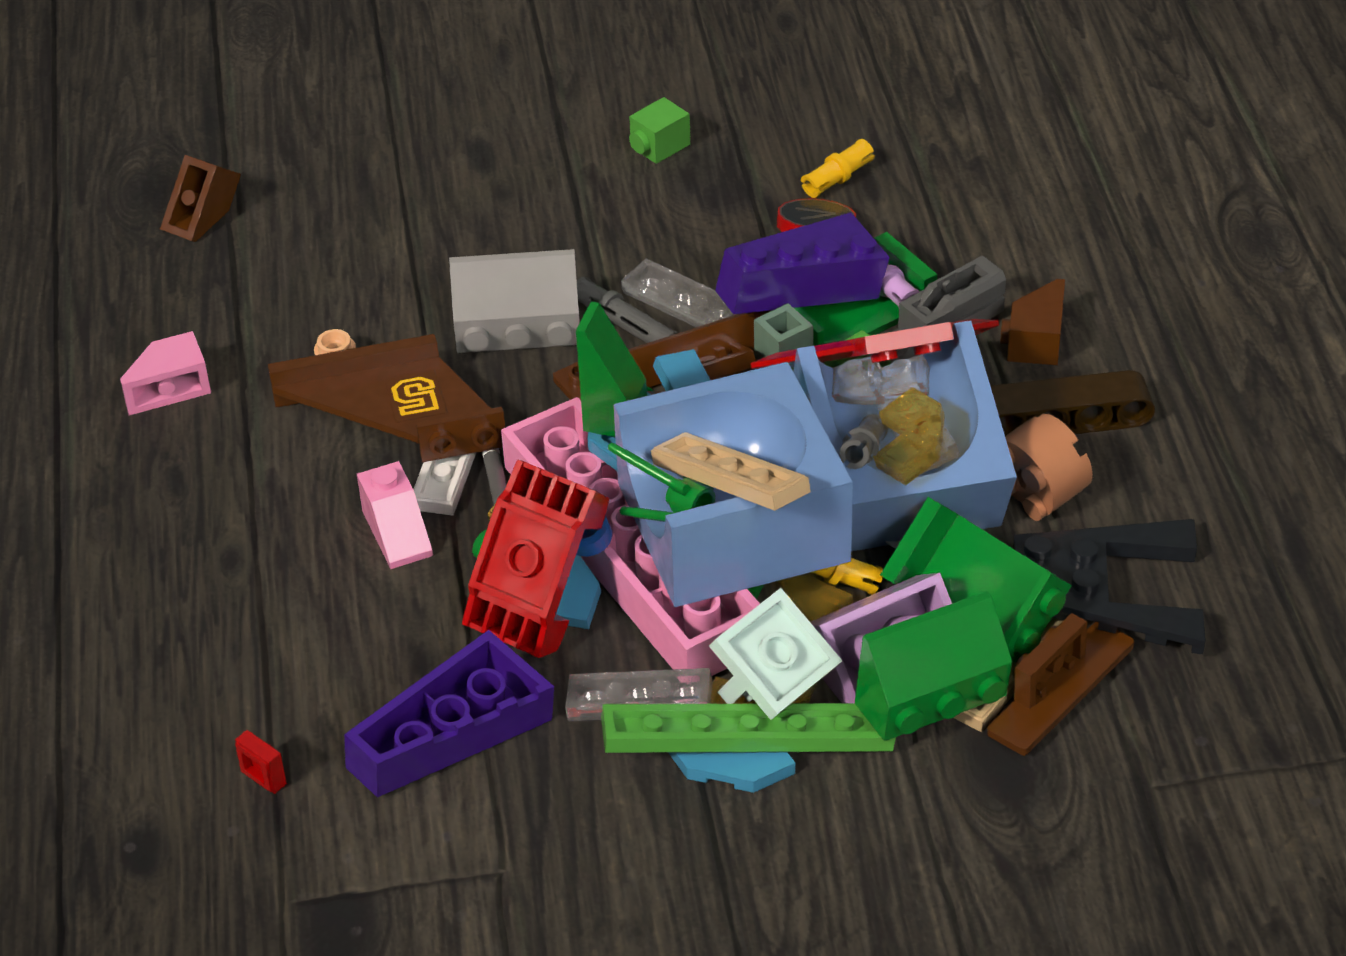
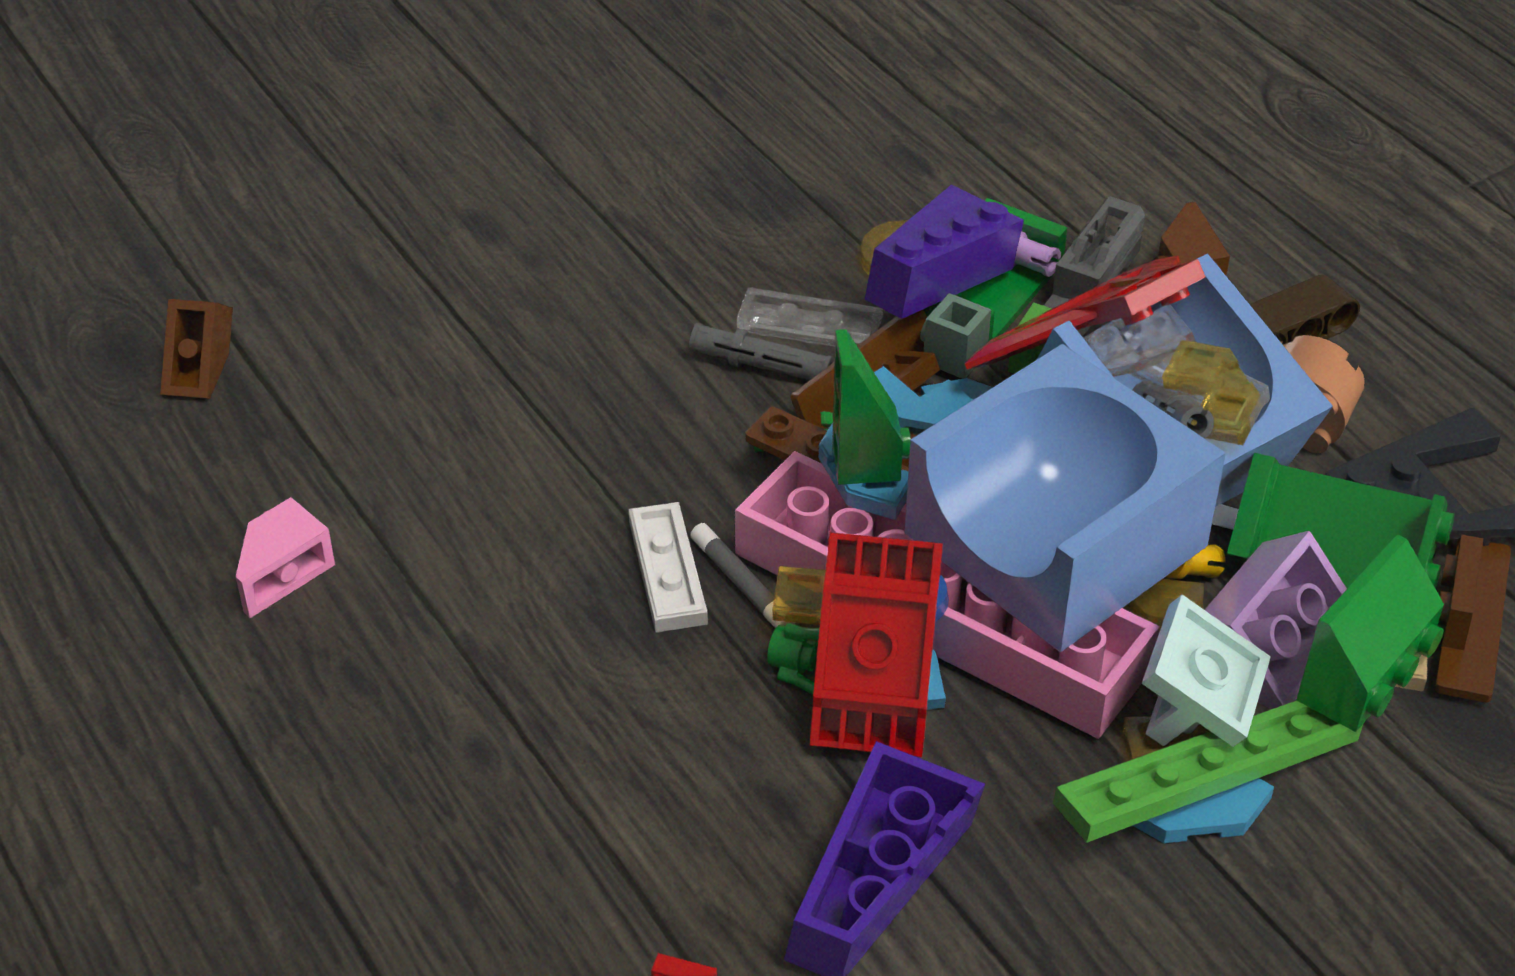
camera: 25 degrees left, 0 degrees up
reddish brown piece [268,334,505,462] -> none
light nougat plate [314,329,356,355] -> none
bright pink slope [357,461,433,569] -> none
light grey slope [449,249,580,353] -> none
clear plate [565,668,712,721] -> none
green plant [608,443,716,522] -> none
bright green brick [629,97,690,164] -> none
tan tile [651,432,811,511] -> none
black tile [777,198,856,232] -> none
yellow pin [801,139,875,198] -> none

